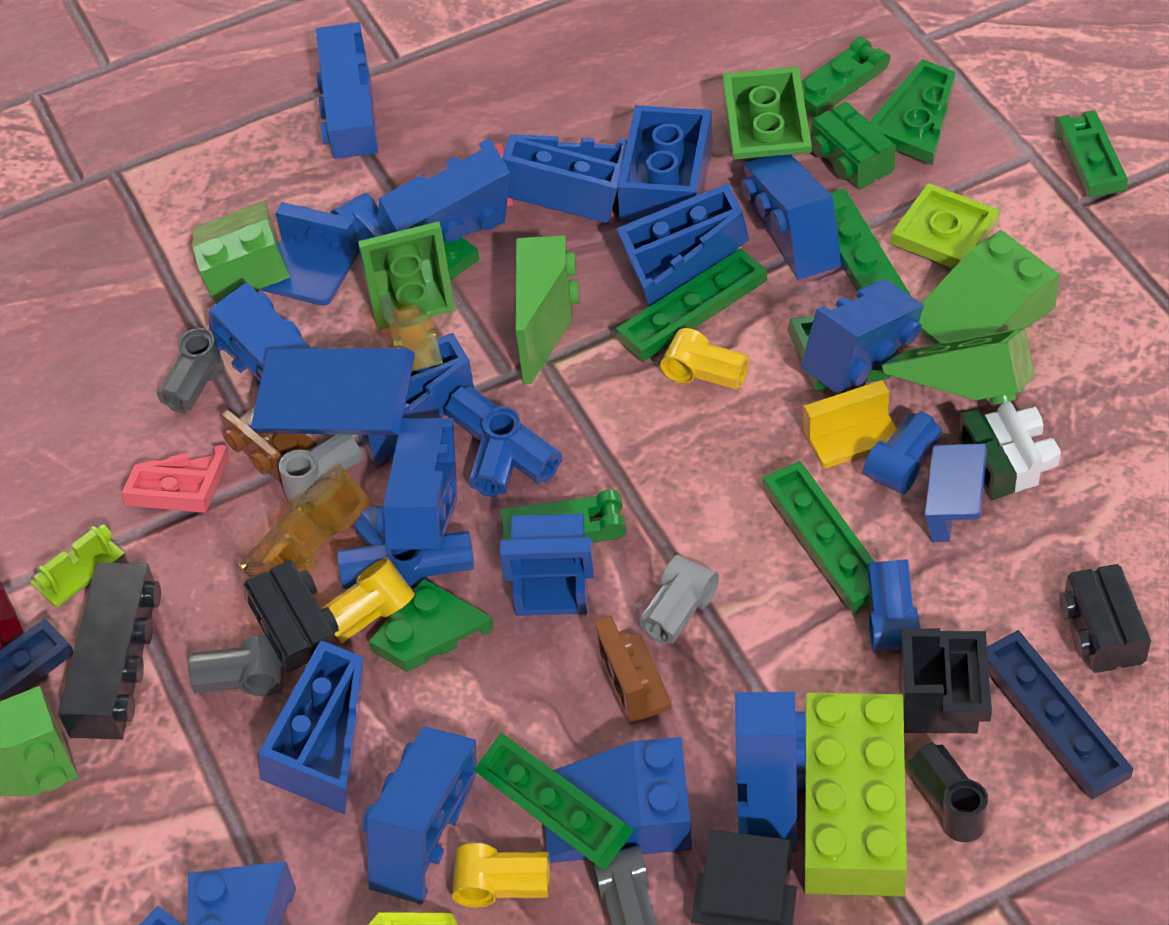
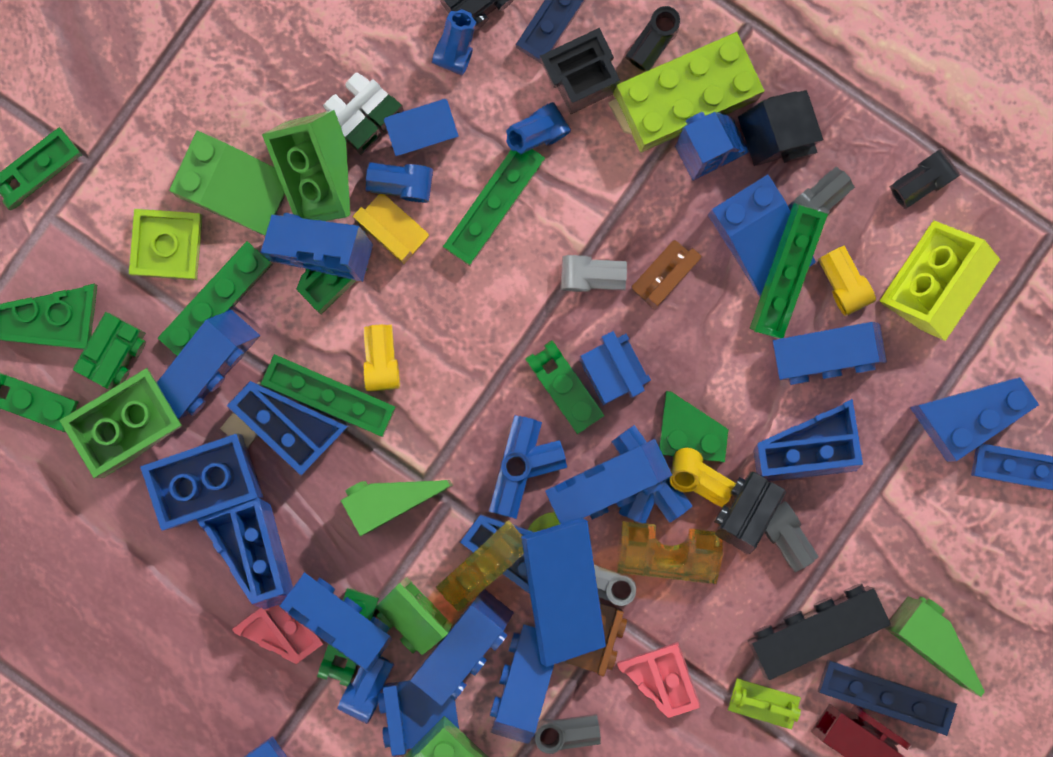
camera: 125 degrees left, 35 degrees up
none -> blue wedge [410,588,514,706]
none -> blue piece [432,9,477,76]

